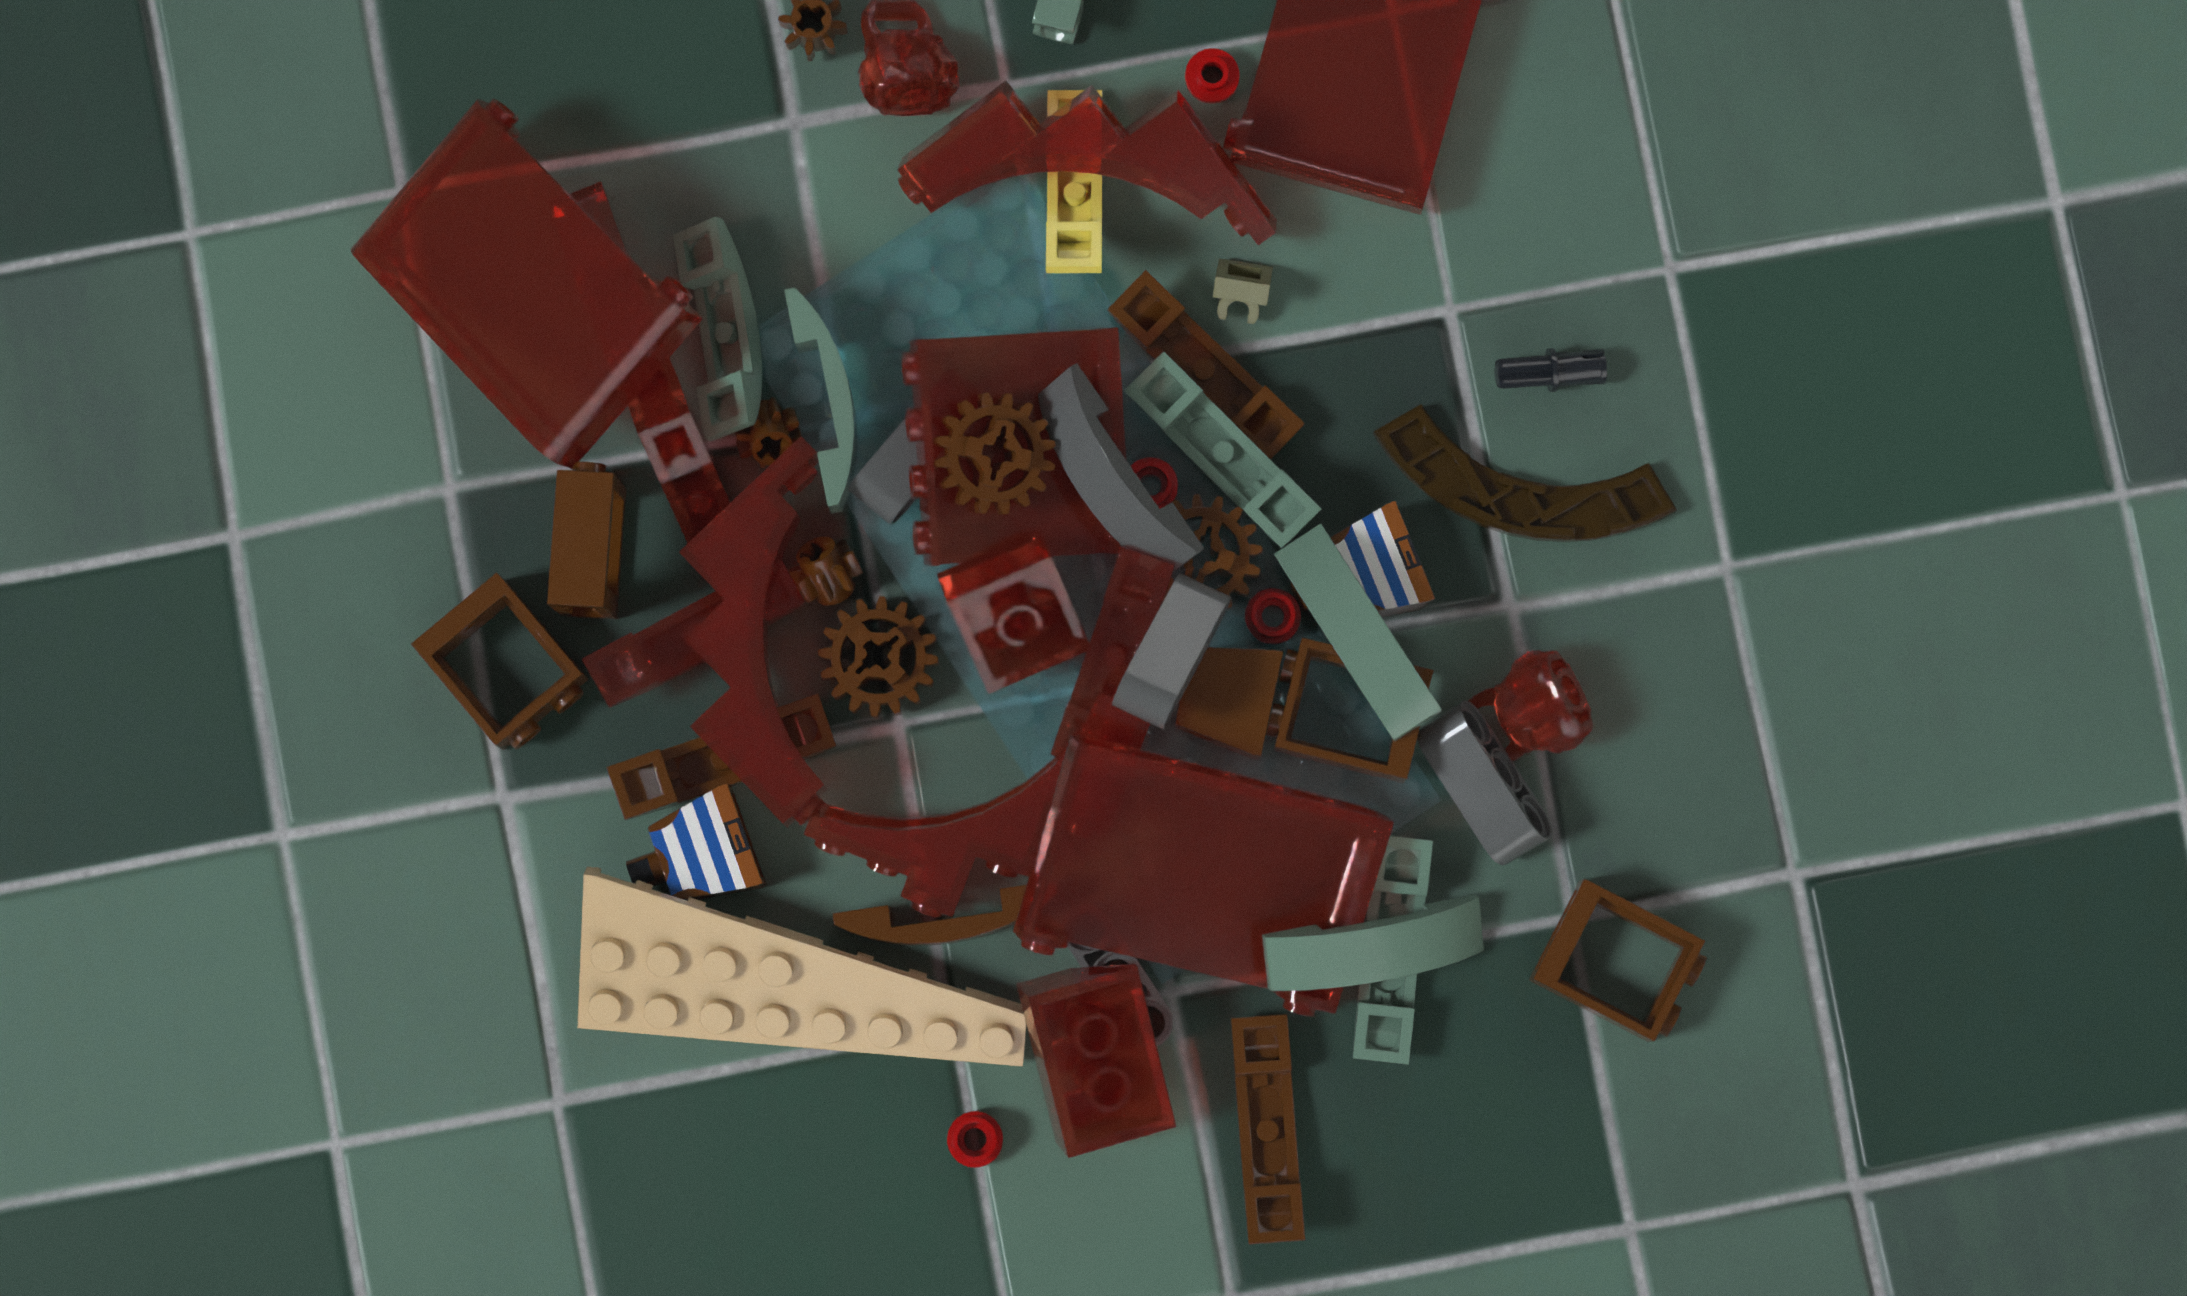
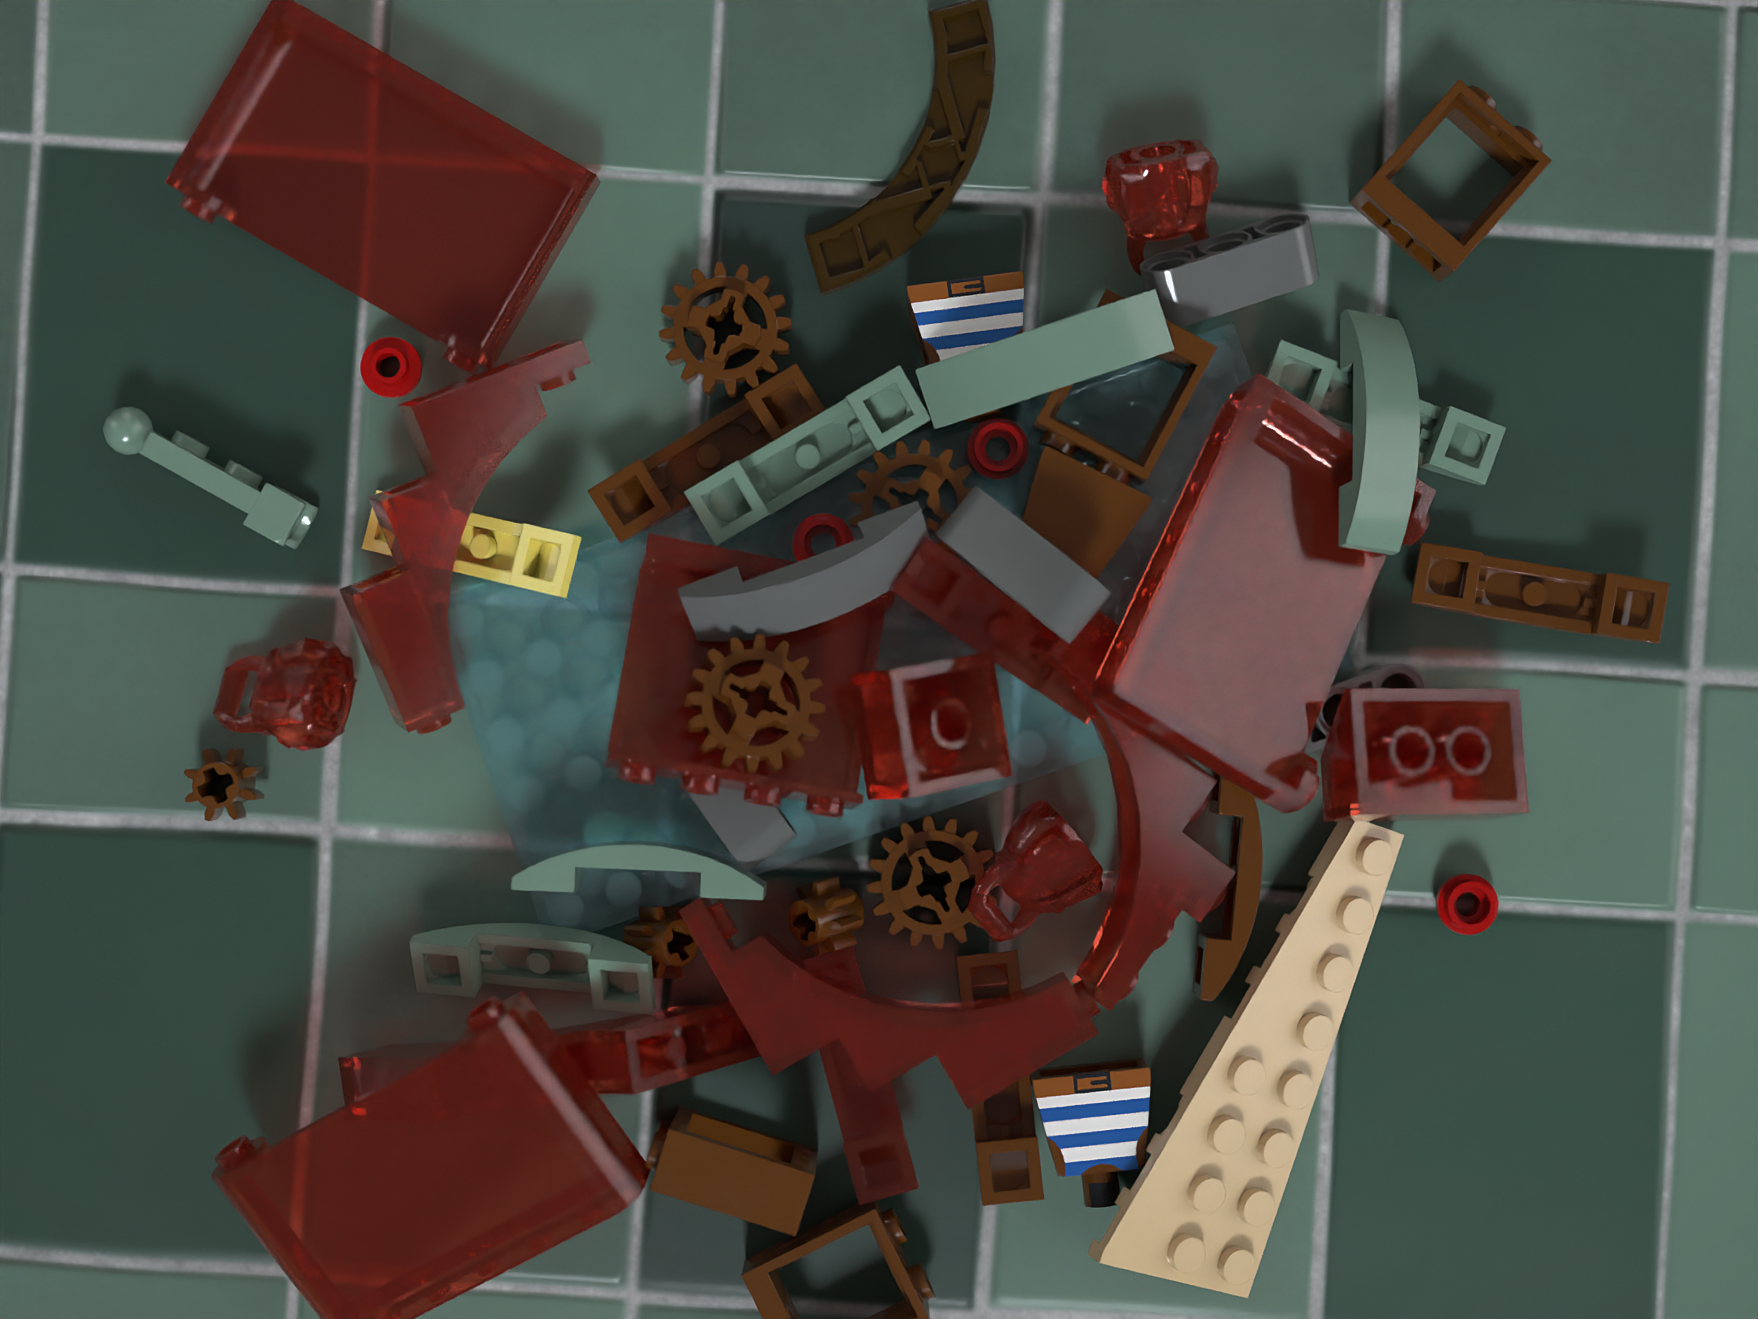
camera: 85 degrees left, 5 degrees up
olive tile [1212,258,1273,324] -> none
black axle [1494,348,1607,392] -> none
none -> reddish brown gear [659,262,793,398]
none -> clear red piece [968,800,1103,942]

